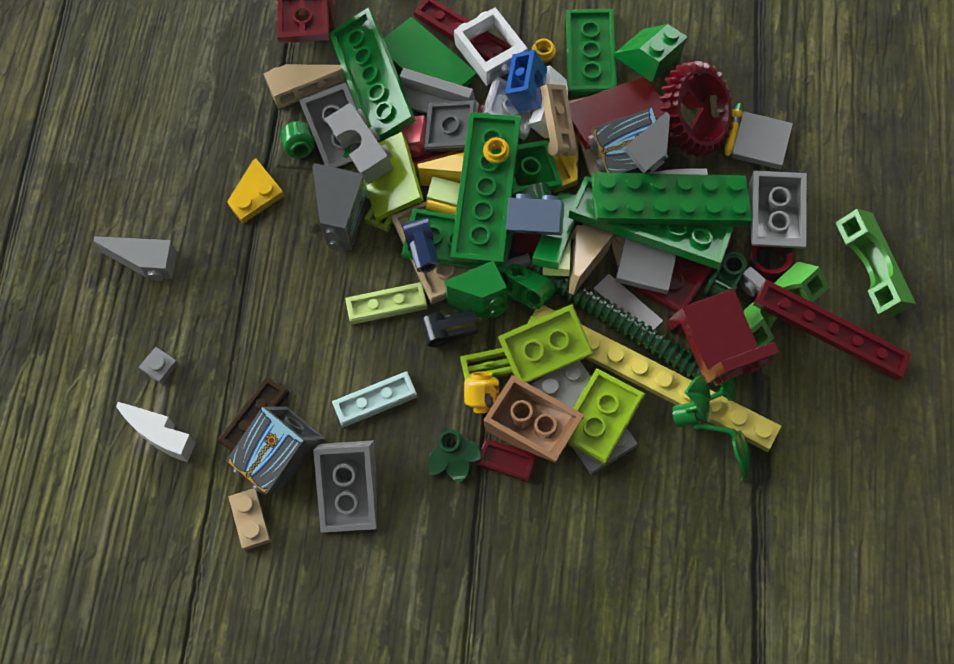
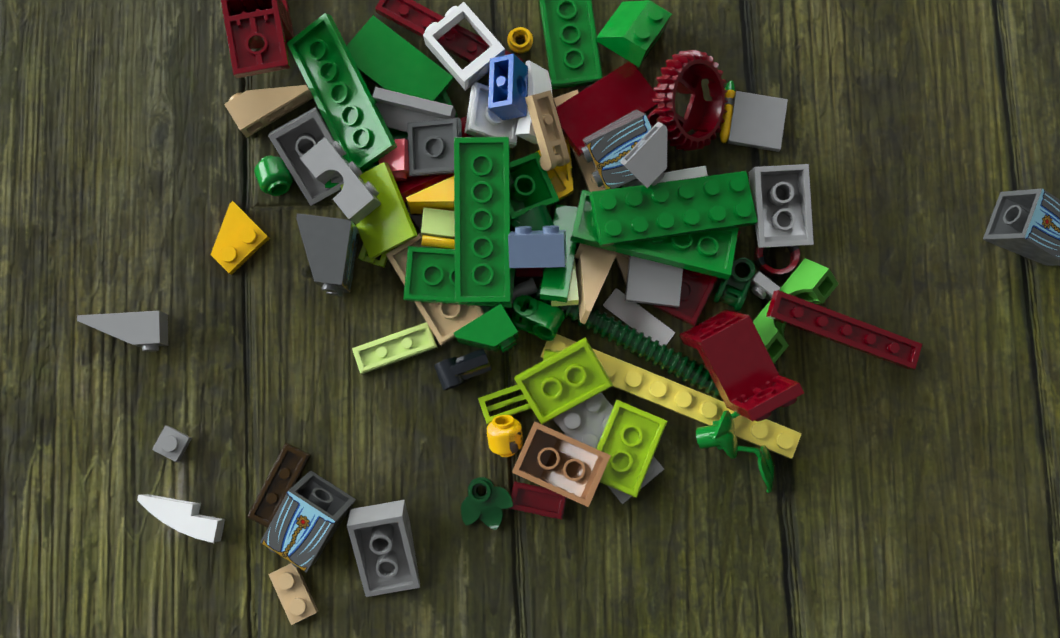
camera: 15 degrees left, 15 degrees up
light aqua tile [332,371,417,428] -> none
dark blue piece [402,218,439,273] -> none
yellow plate [483,137,510,164] -> none
bright green arch [836,209,916,317] -> none

